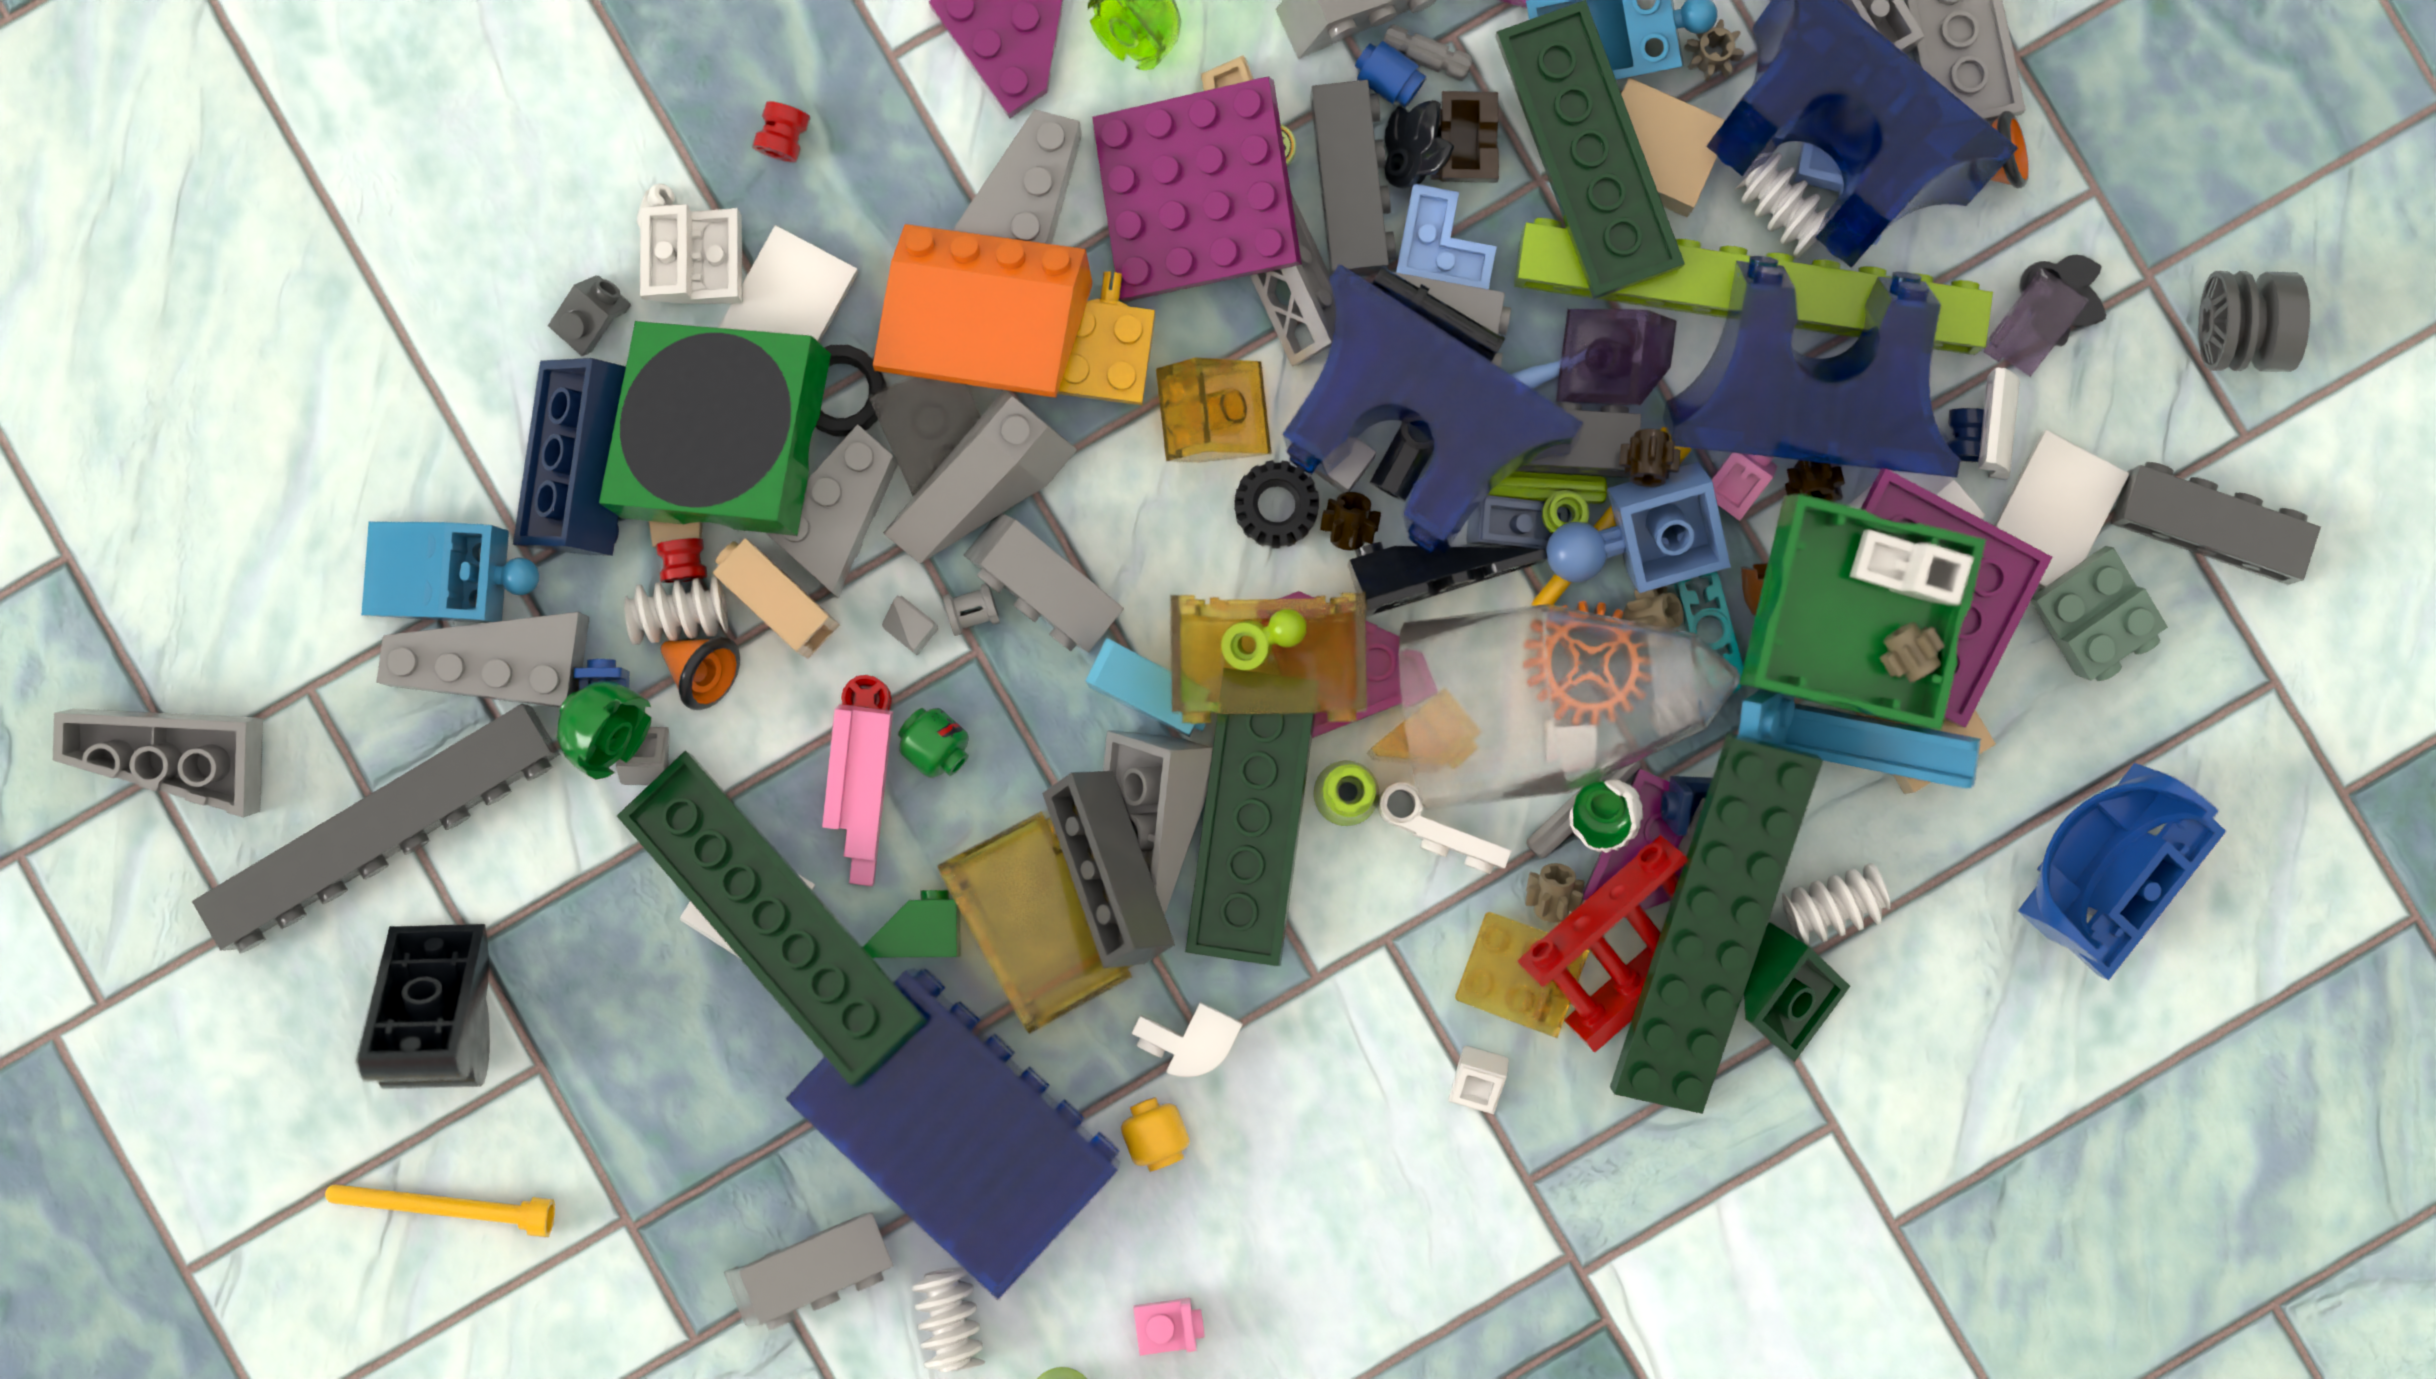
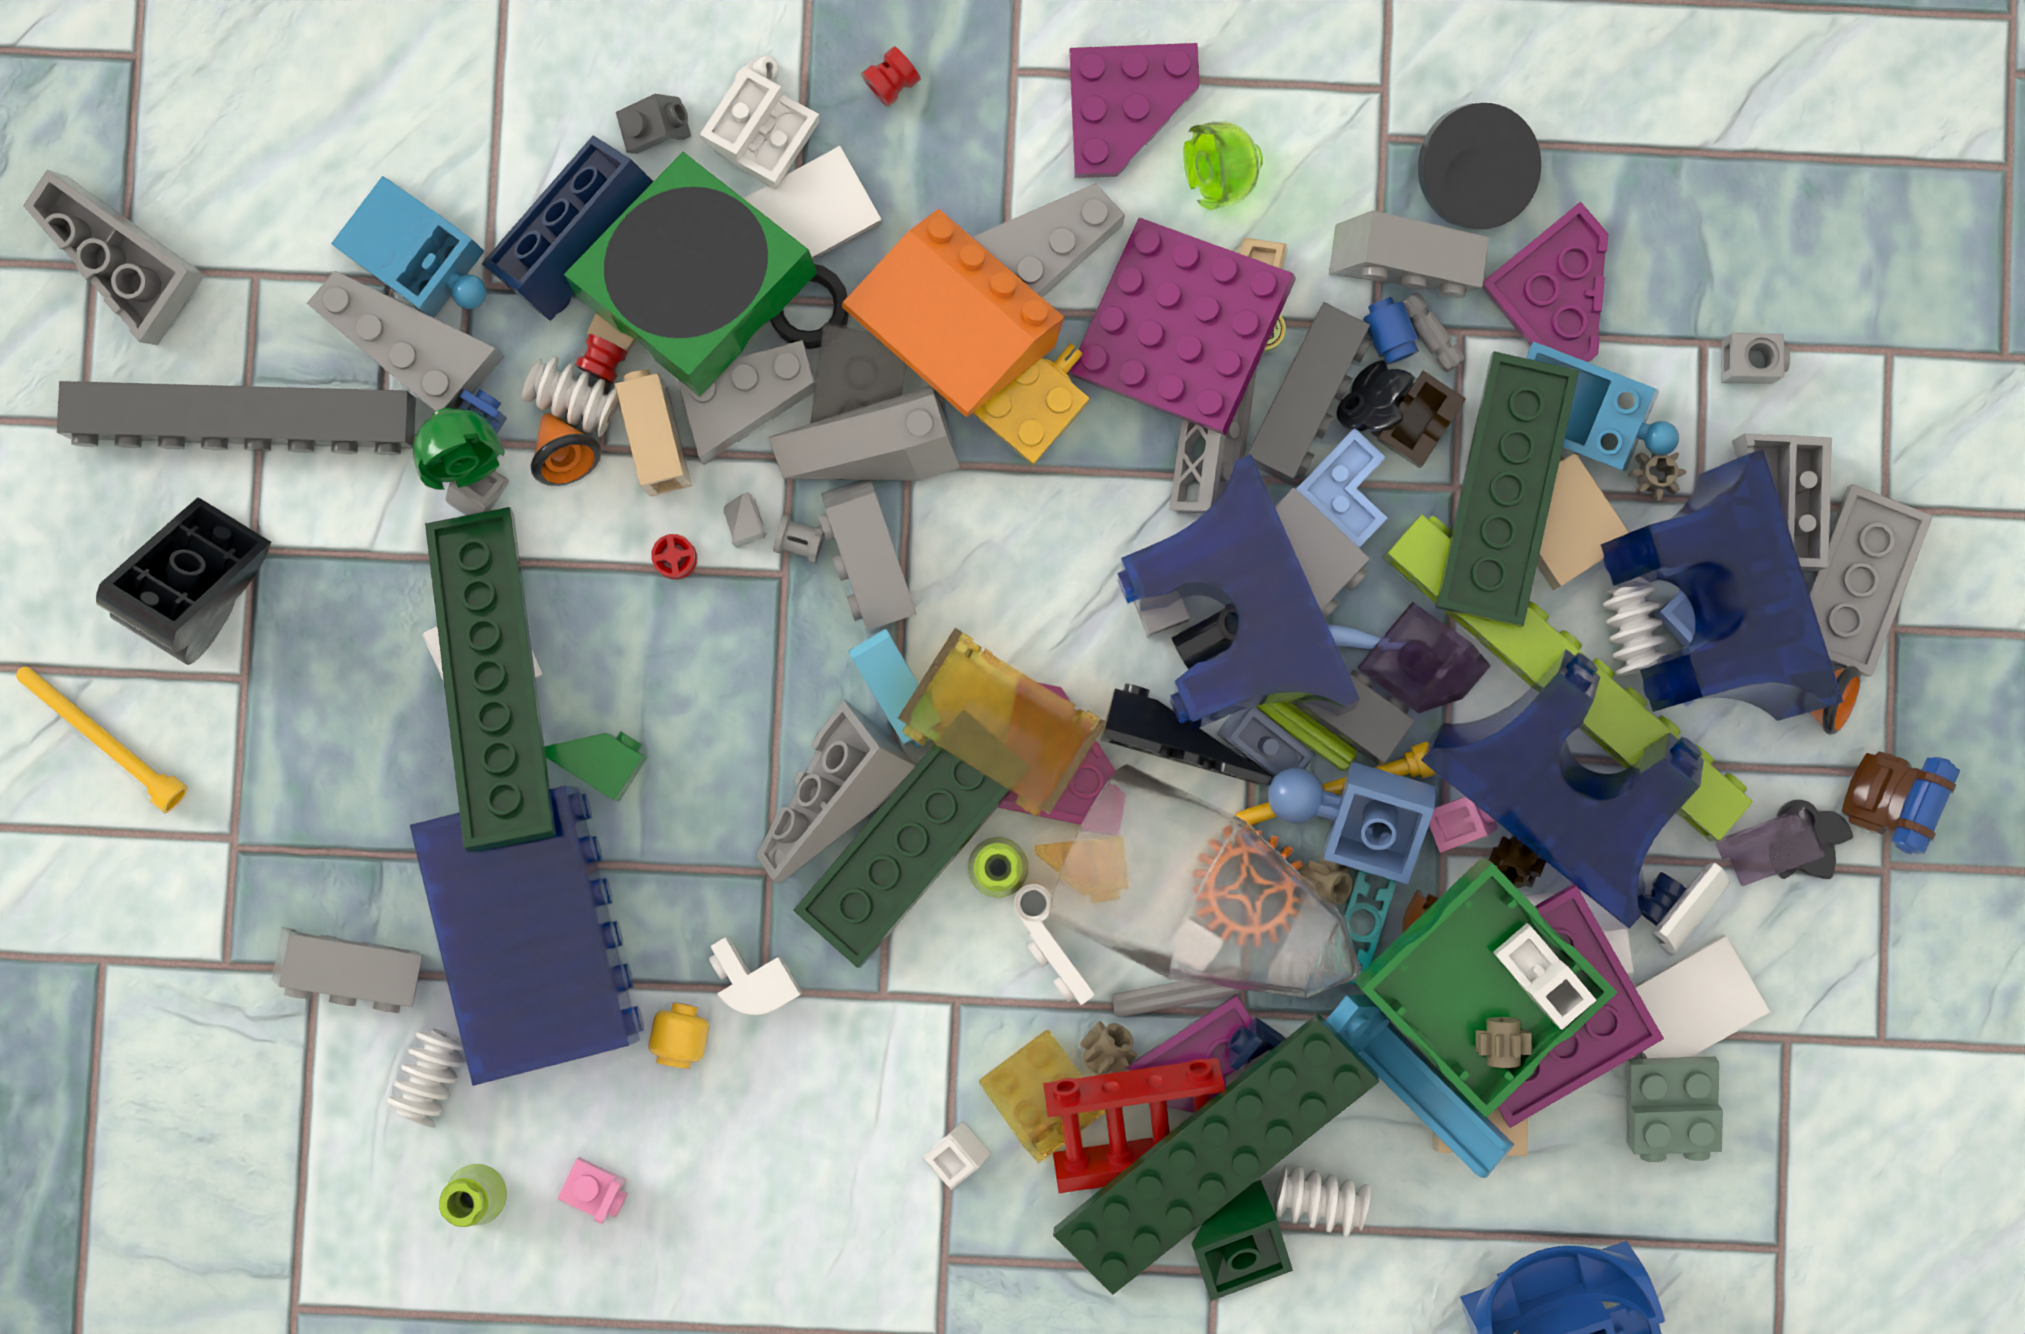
camera: 30 degrees right, 0 degrees up
bright pink piece [822,704,893,887] -> none
green head [898,708,969,778] -> none
clear yellow windscreen [937,811,1134,1034] -> none
dark grey brick [1042,771,1175,968] -> none
clear yellow slope [1156,357,1272,462] -> none
lime plate [1221,609,1307,670] -> none
black tyre [1234,460,1319,548] -> none
dark brown gear [1320,492,1381,551] -> none
black pin [1367,265,1506,364] -> none
lime plate [1542,490,1589,534] -> none
green hair [1569,779,1643,853] -> none
dark brown gear [1619,429,1681,487] -> none
dark grey brick [2110,462,2321,585] -> none
dark grey wheel [2198,271,2310,372] -> none
none -> reddish brown piece [1841,751,1960,855]

